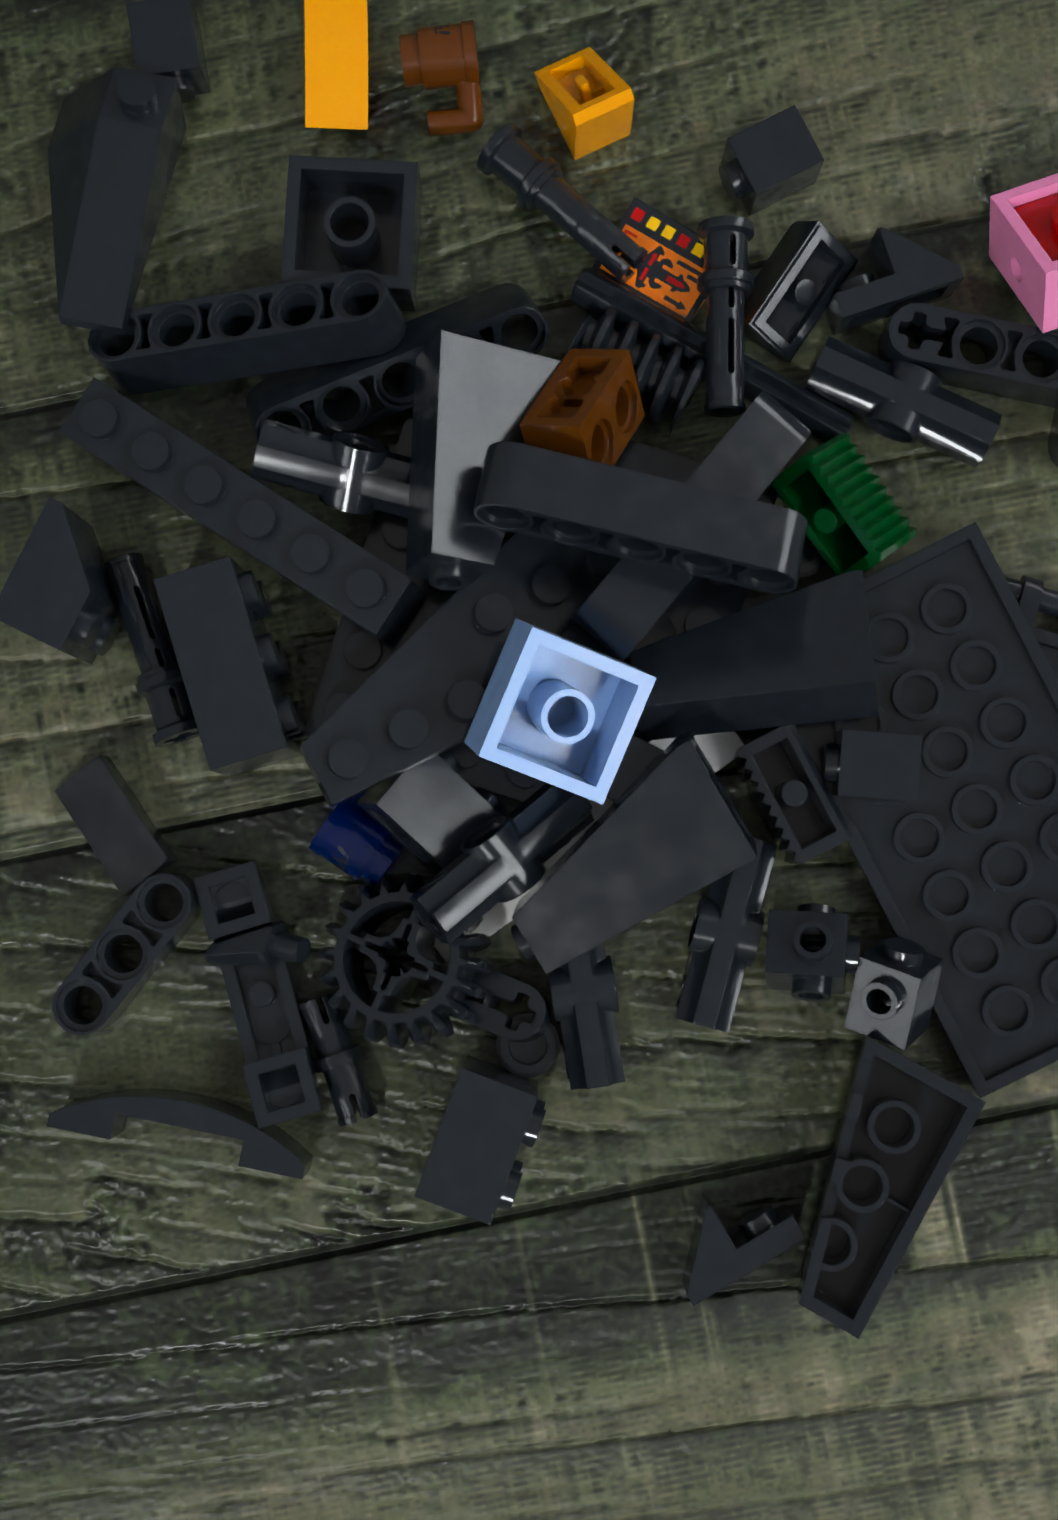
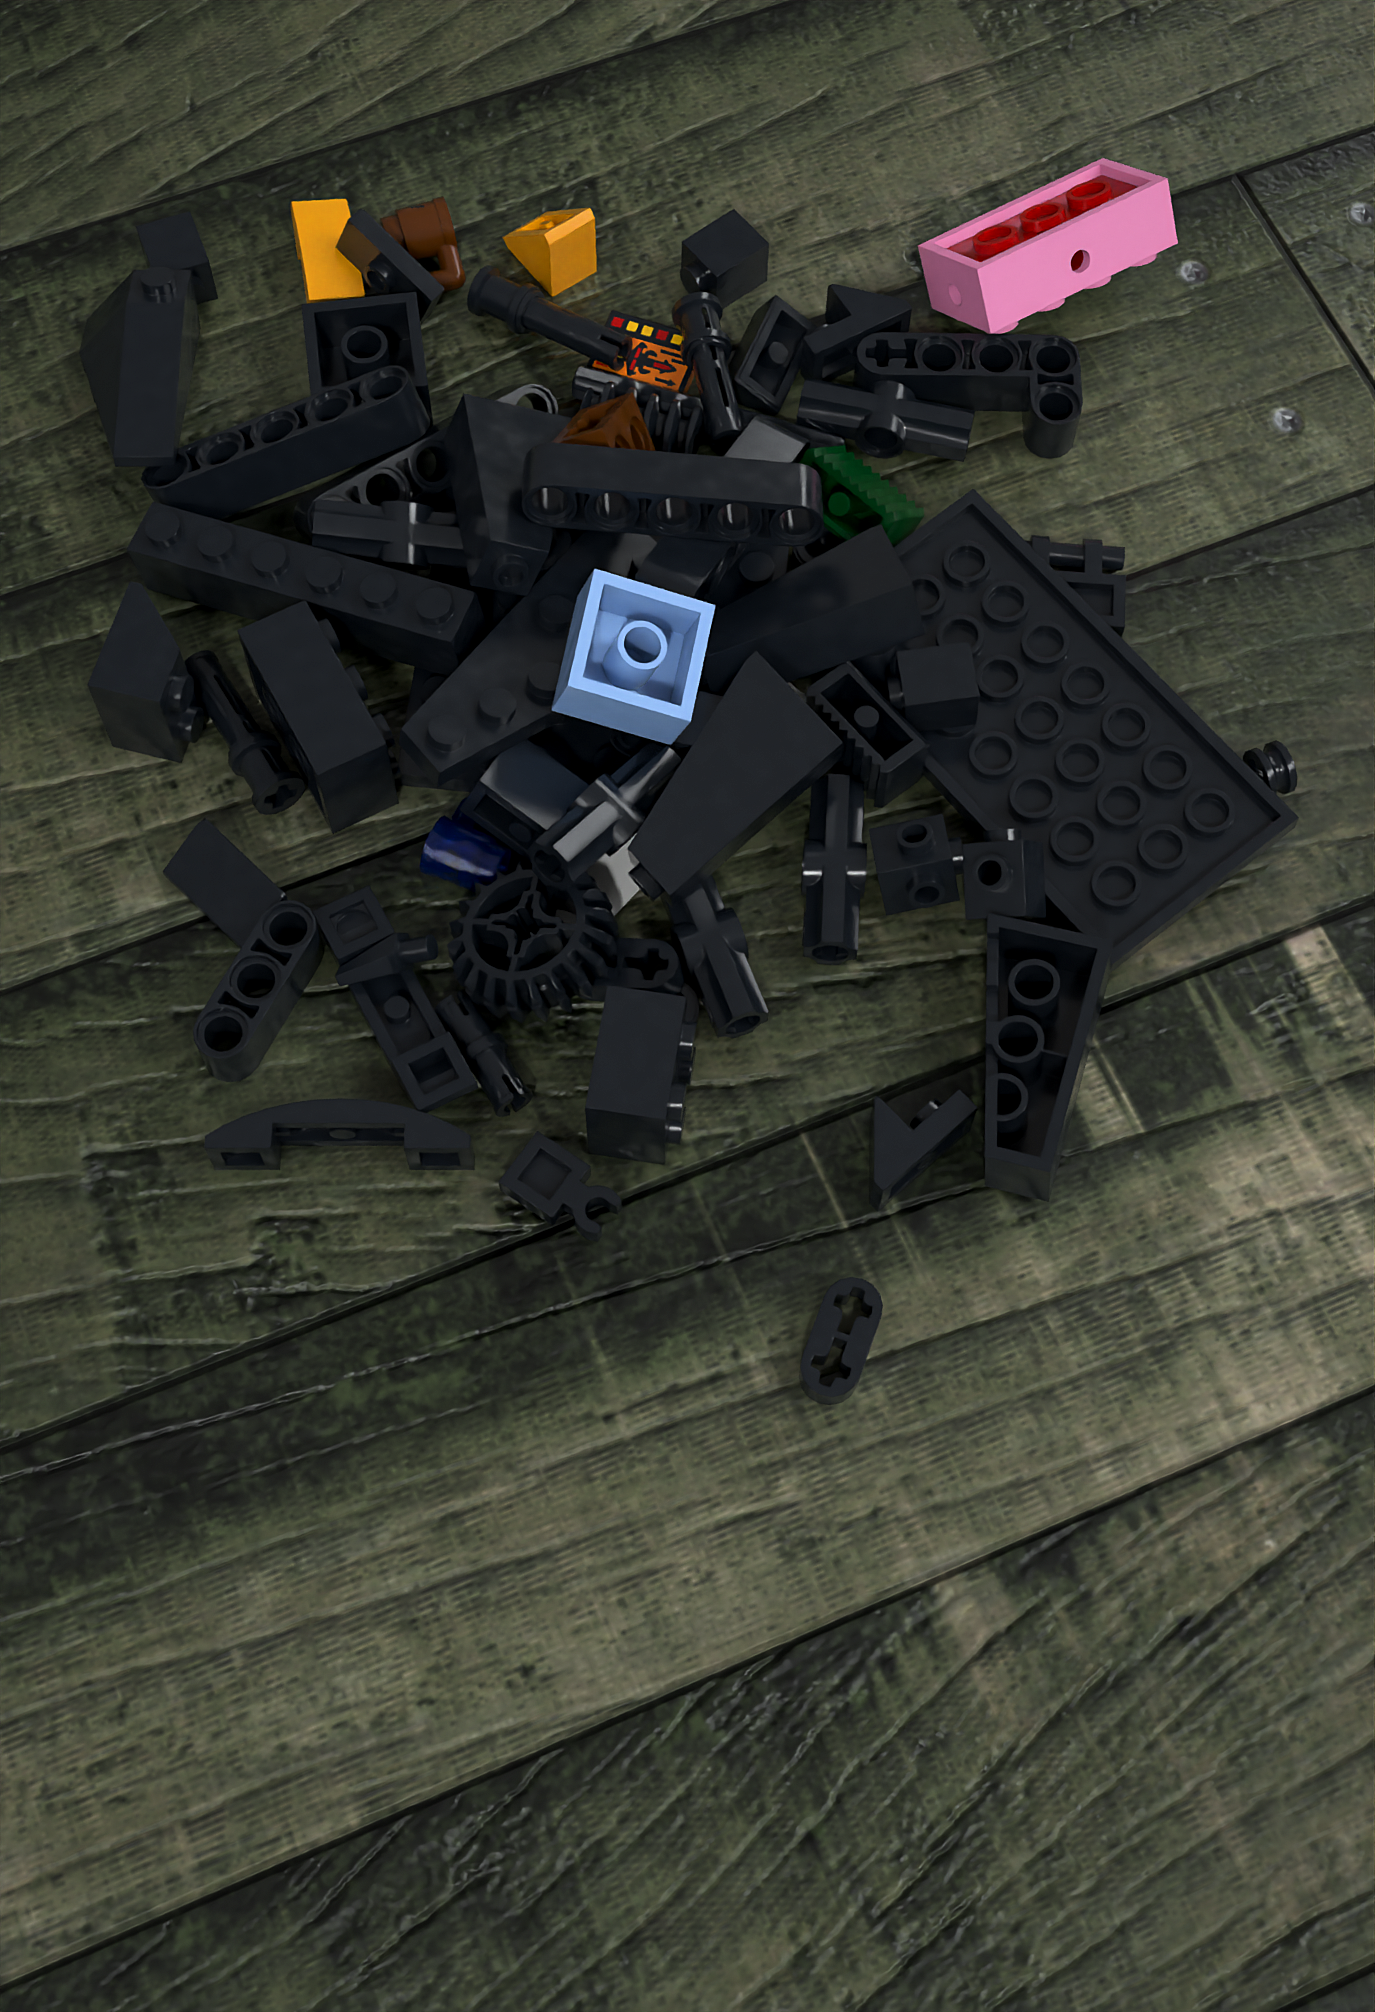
camera: 20 degrees left, 20 degrees down
none -> black plate [336,208,444,324]
none -> black plate [499,1131,622,1242]
none -> black beam [799,1277,883,1405]

